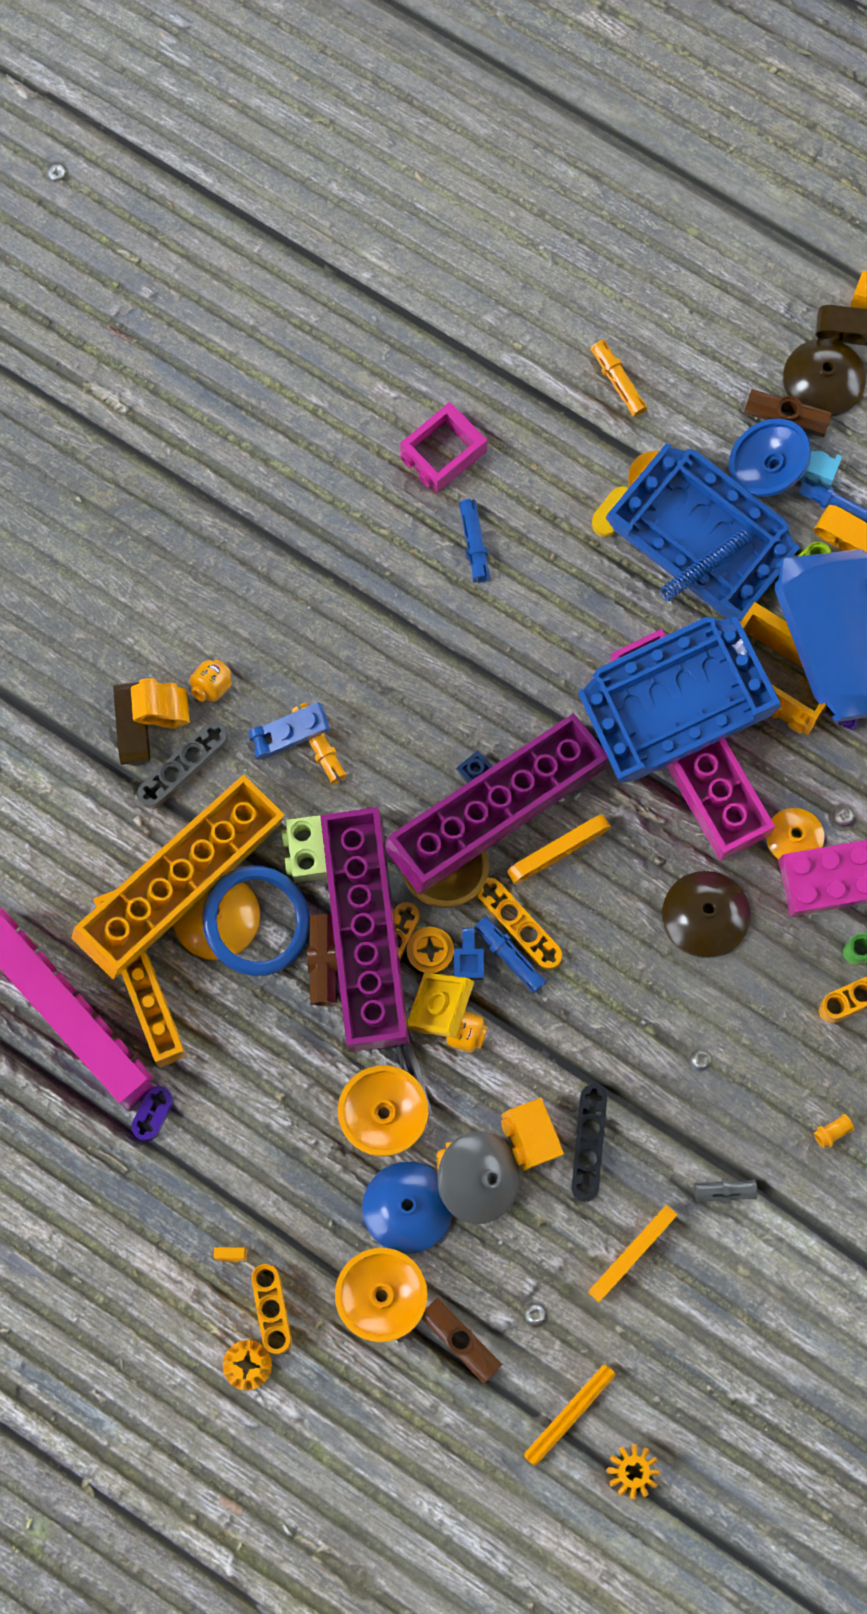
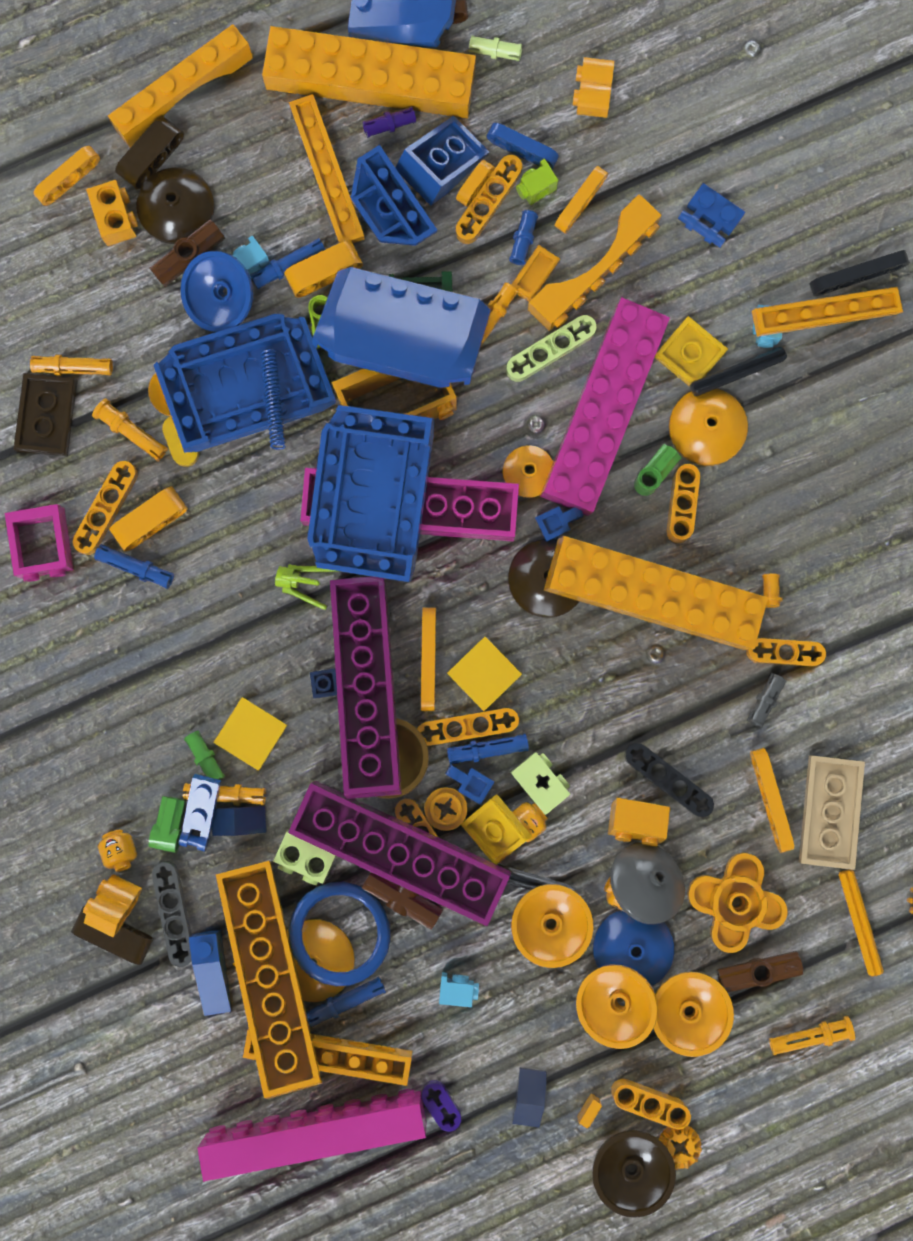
camera: 60 degrees left, 10 degrees up
none -> dark brown tile [13,373,78,457]
none -> light orange beam [34,146,100,206]
none -> light orange beam [73,461,138,555]
none -> light orange brick [86,180,138,246]
none -> light orange pin [92,398,168,461]
none -> light orange beam [109,486,188,552]
none -> bright green piece [148,796,186,853]
none -> bright green pin [184,730,225,780]
none -> slope [189,930,232,1016]
none -> dark blue slope [212,806,267,836]
none -> yellow tile [213,697,288,771]
none -> lime plant [275,564,340,610]
none -> blue pin [306,976,386,1028]
none -> medium azure brick [439,972,479,1007]
none -> yellow tile [447,637,522,712]
none -> yellowish green brick [510,752,571,815]
none -> dark blue slope [512,1067,547,1128]
none -> blue plate [535,506,584,542]
none -> light orange brick [544,536,768,650]
none -> light orange dish [576,965,658,1049]
none -> dark brown dish [592,1130,676,1218]
none -> light orange plant [687,853,788,953]
none -> light orange beam [746,638,826,666]
none -> light orange pin [769,1016,856,1056]
none -> tan plate [799,755,865,870]

